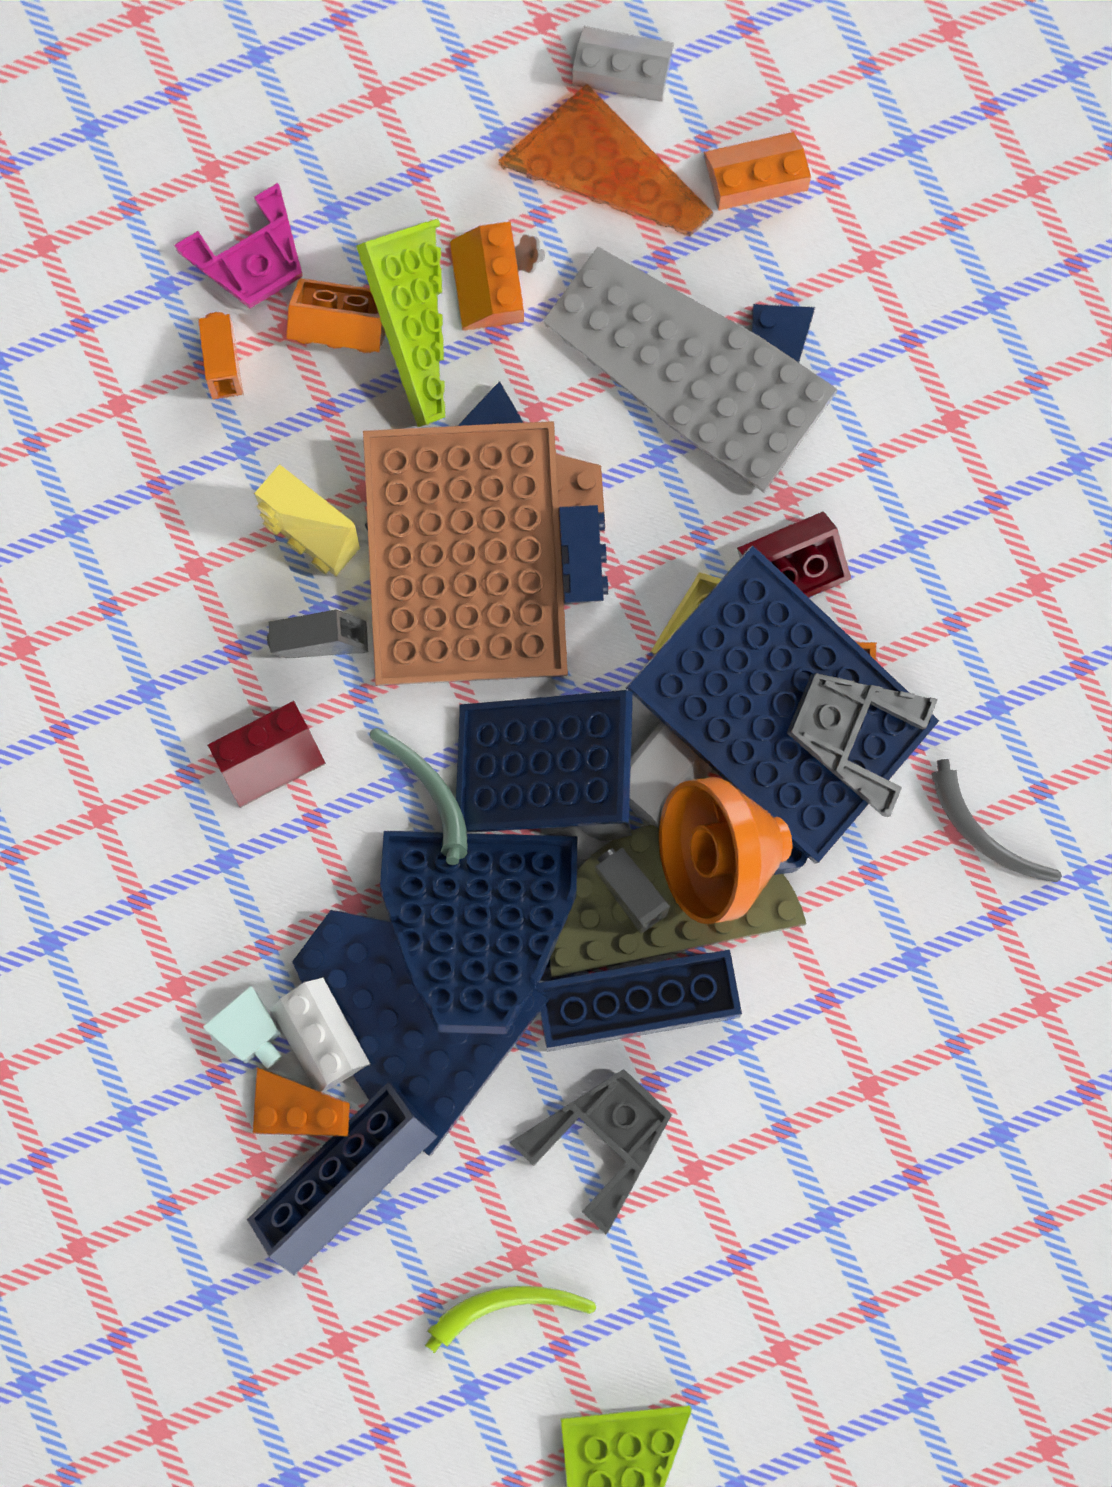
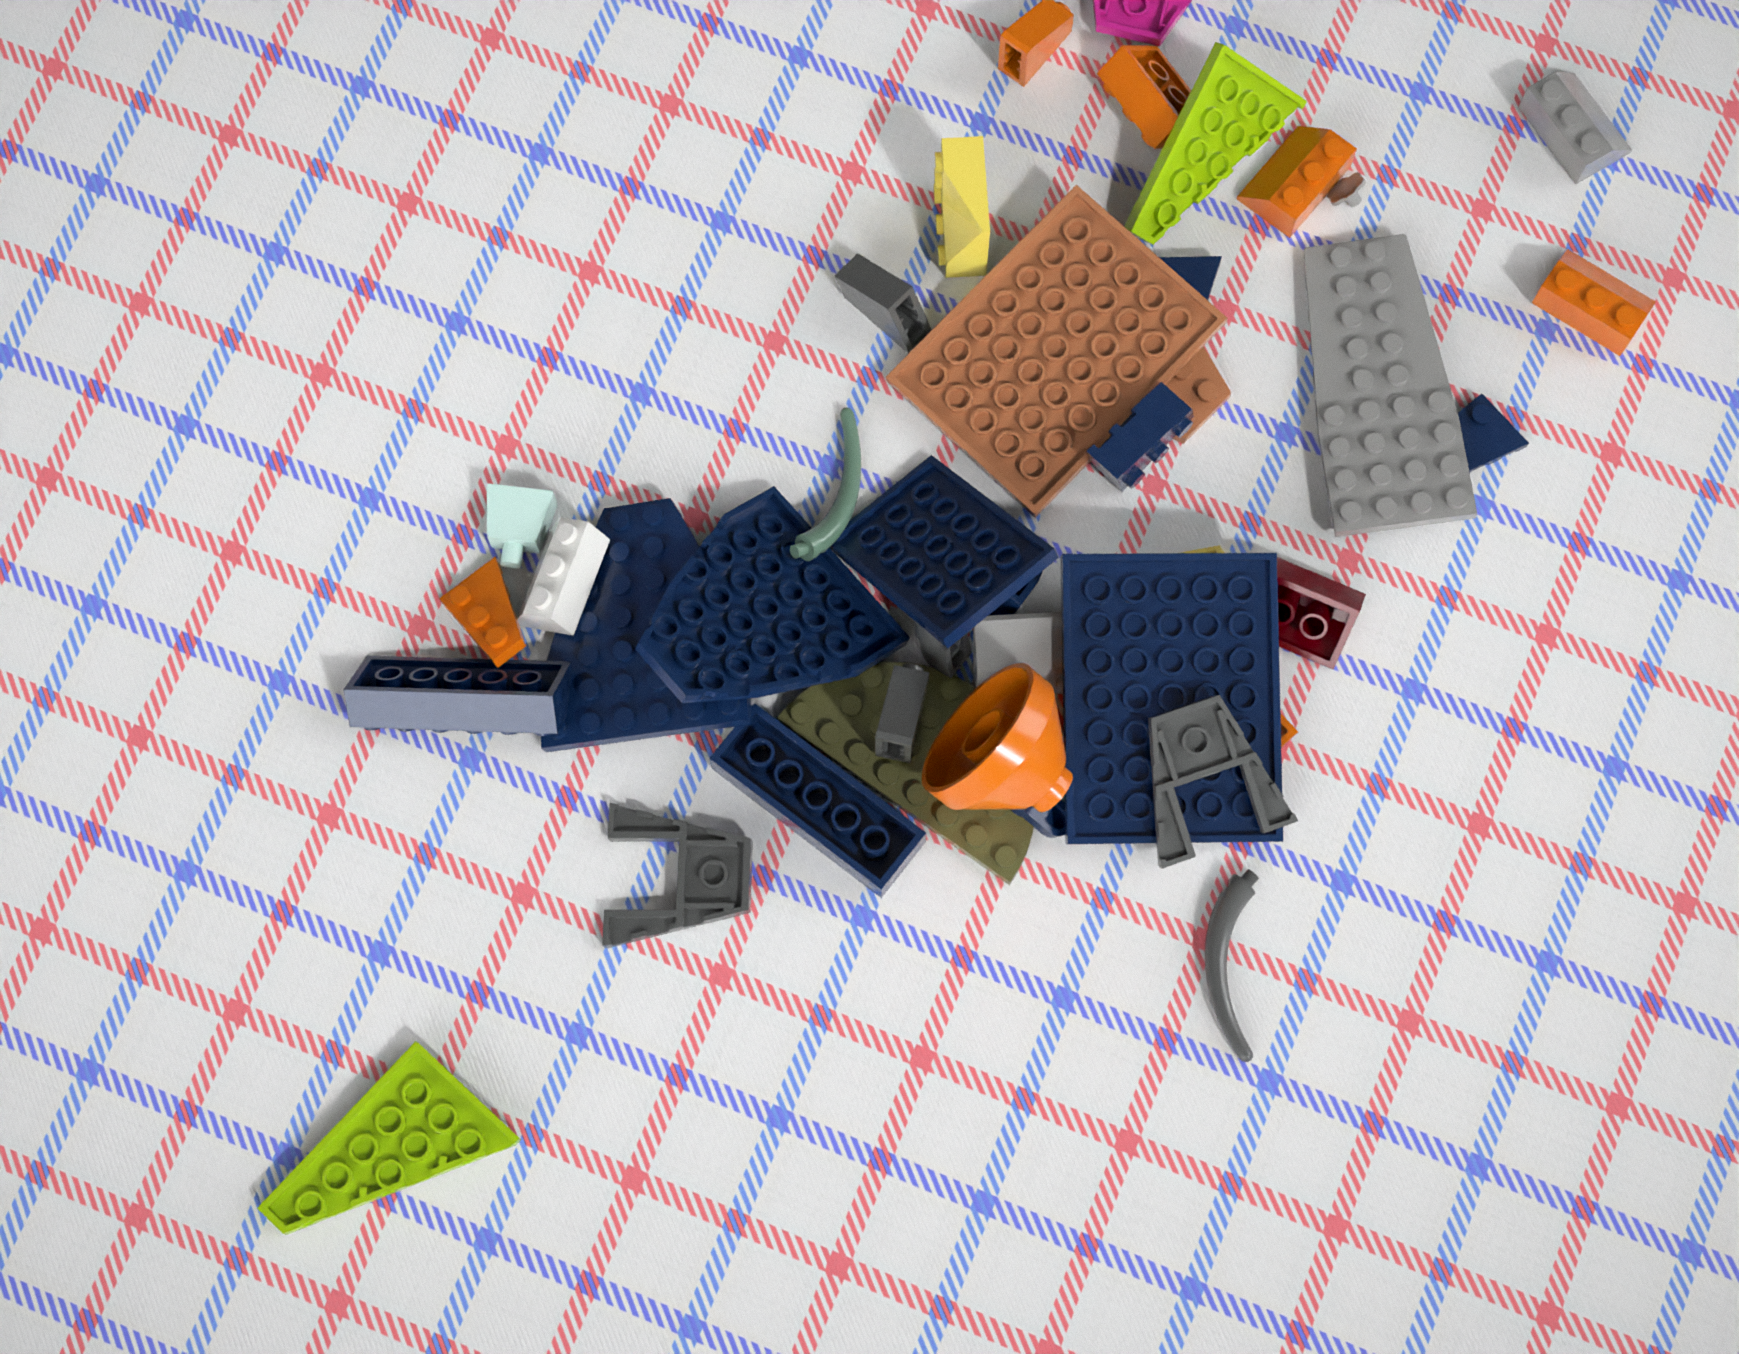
camera: 50 degrees right, 5 degrees down
dark red slope [207,701,326,808] -> none
lime animal [425,1286,596,1353] -> none
clear orange wing [498,84,713,236] -> none

